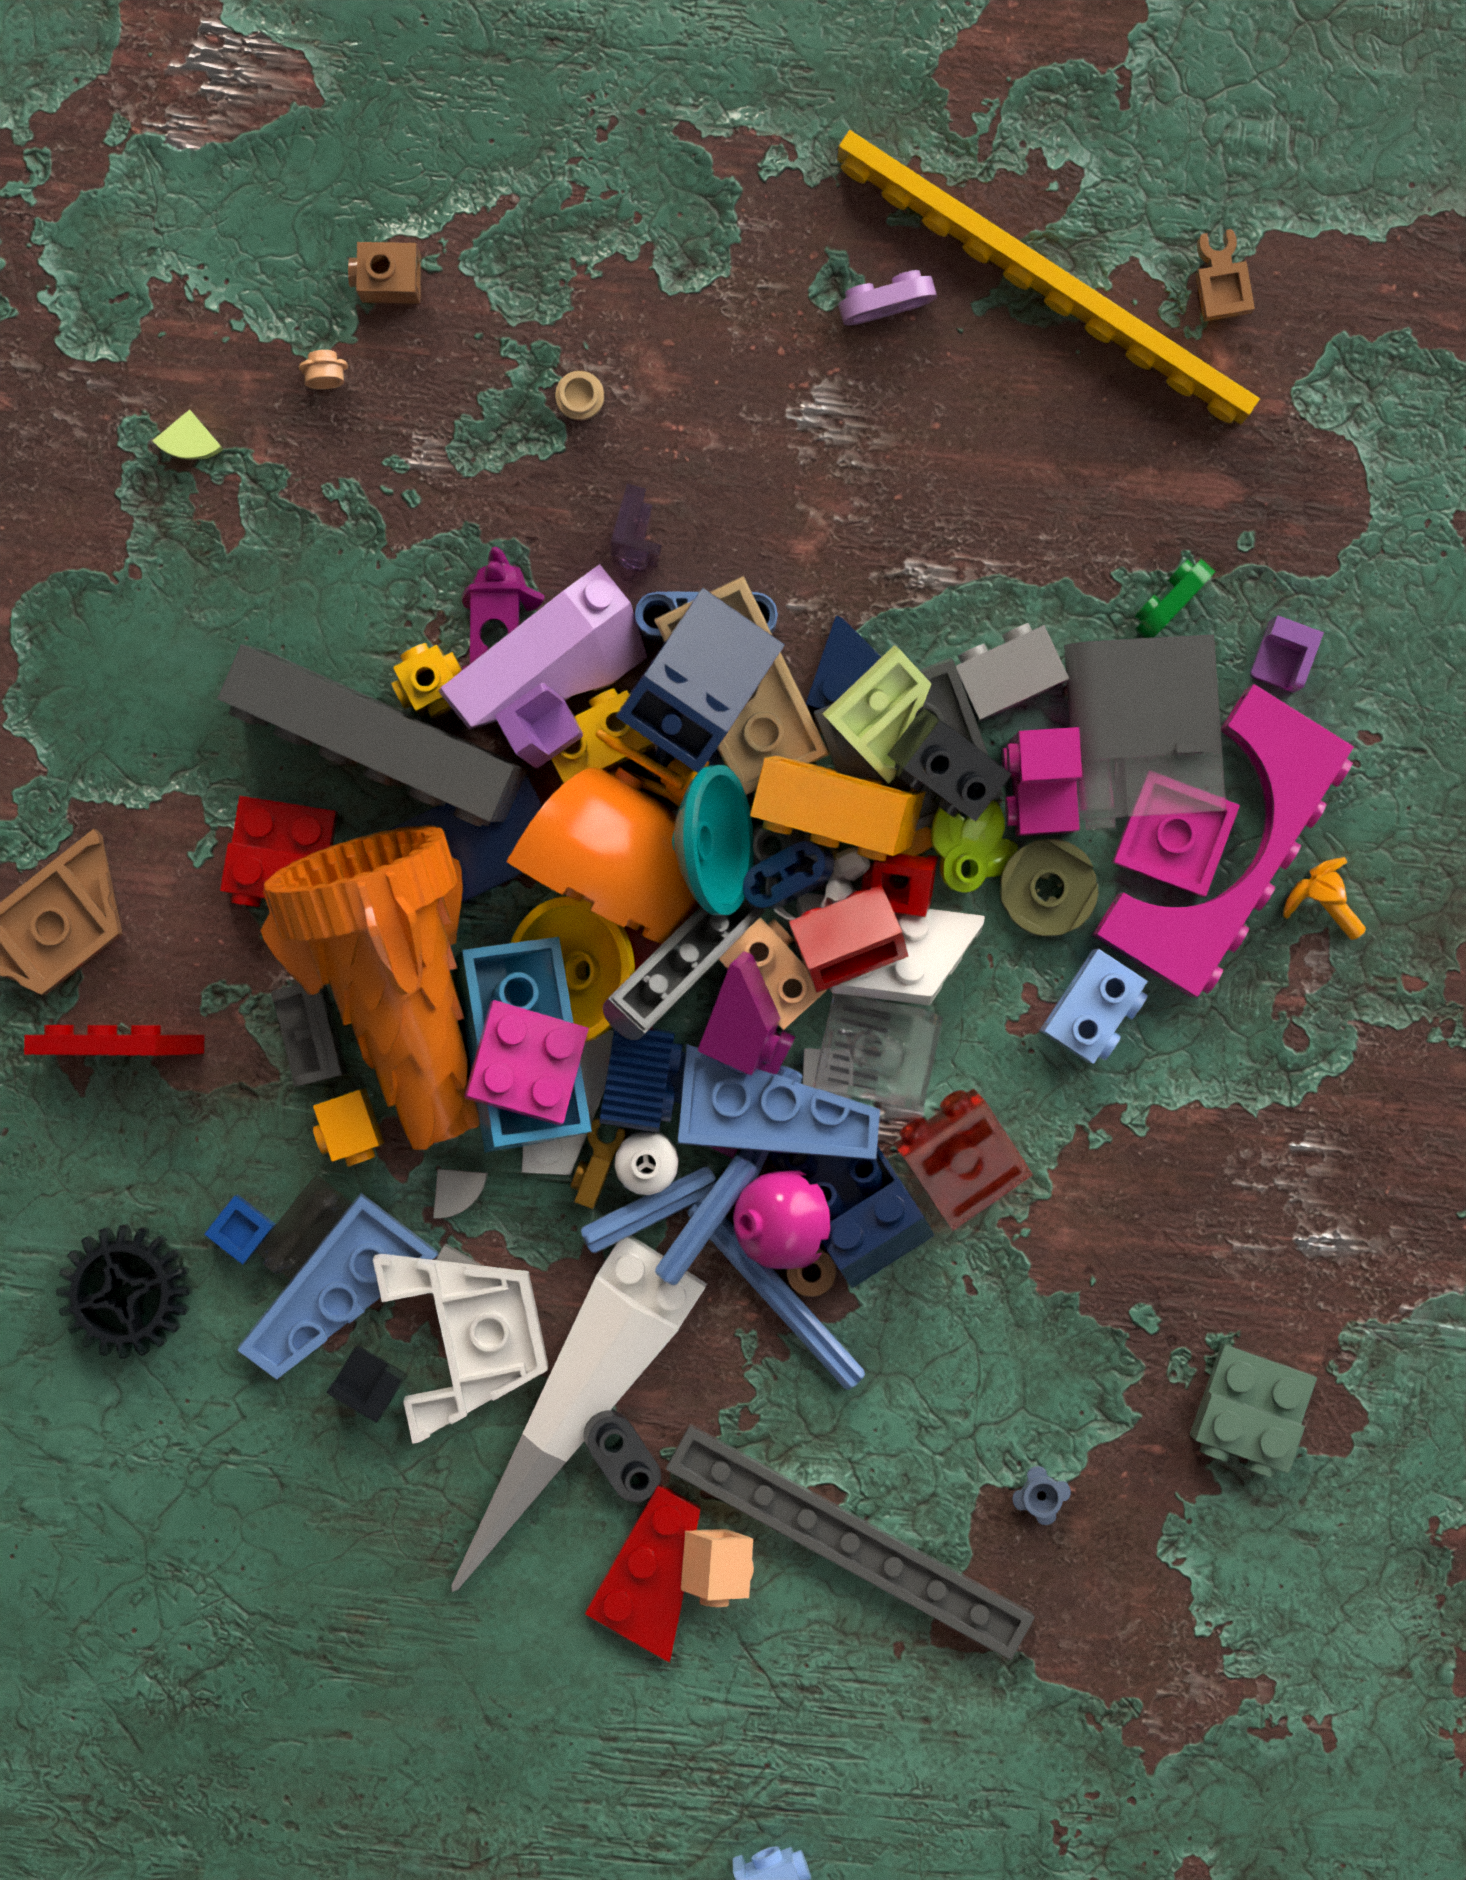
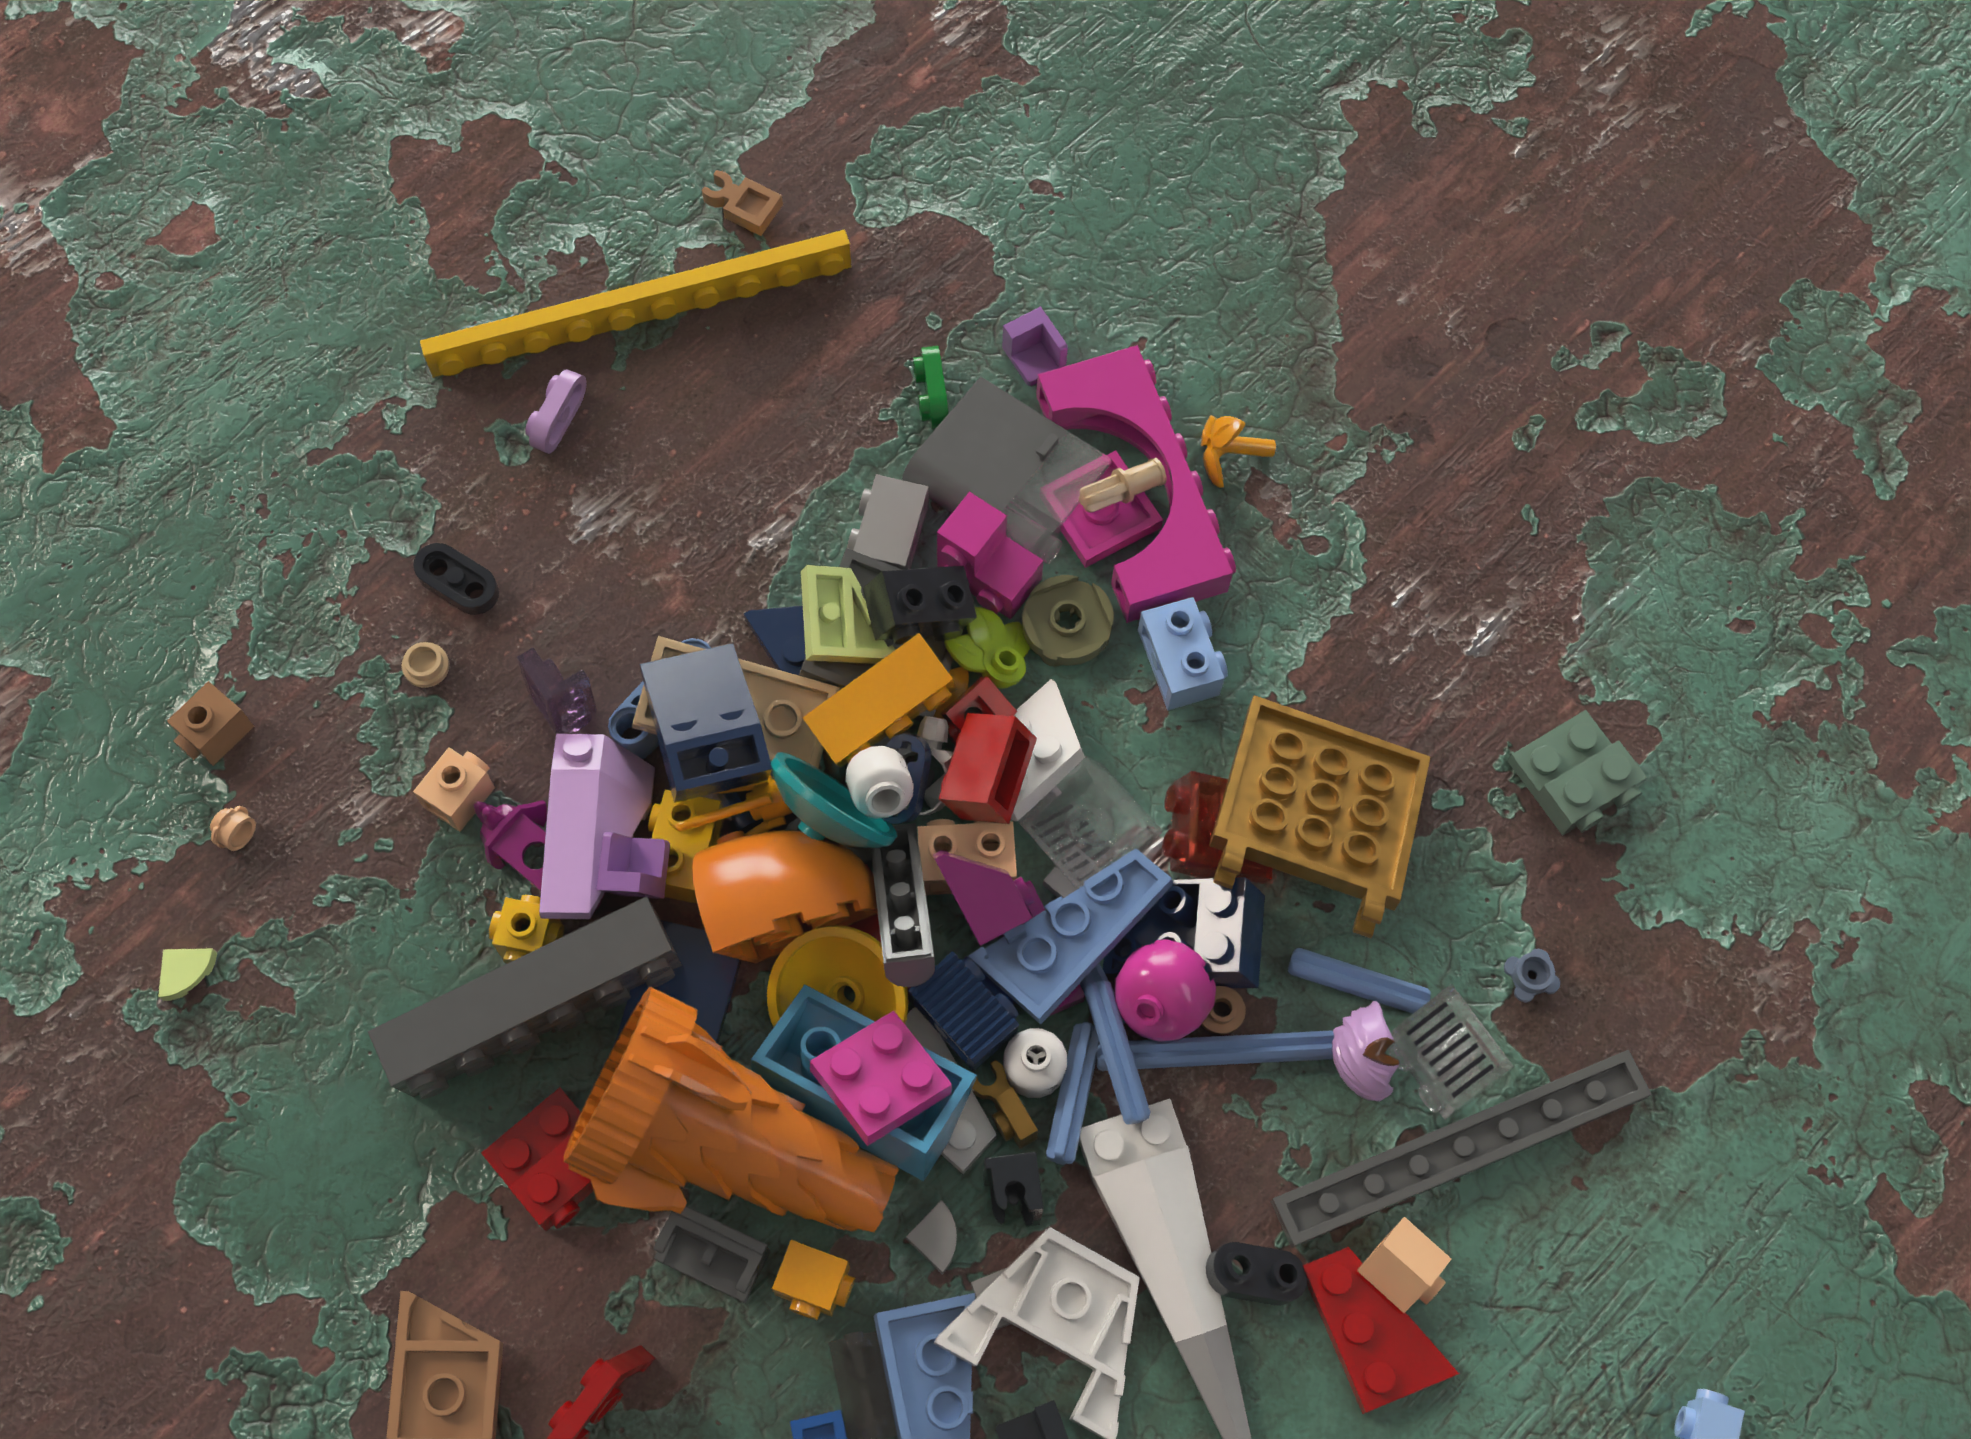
camera: 50 degrees left, 20 degrees down
none -> black plate [413,543,499,615]
none -> light nougat brick [413,747,495,832]
none -> white head [846,746,914,818]
none -> black hinge [983,1152,1044,1227]
none -> tan axle [1078,458,1167,513]
none -> pearl gold plate [1209,695,1430,938]
none -> medium blue axle [1288,948,1431,1015]
none -> lavender hair [1332,1001,1400,1101]
none -> clear slope [1388,984,1514,1120]

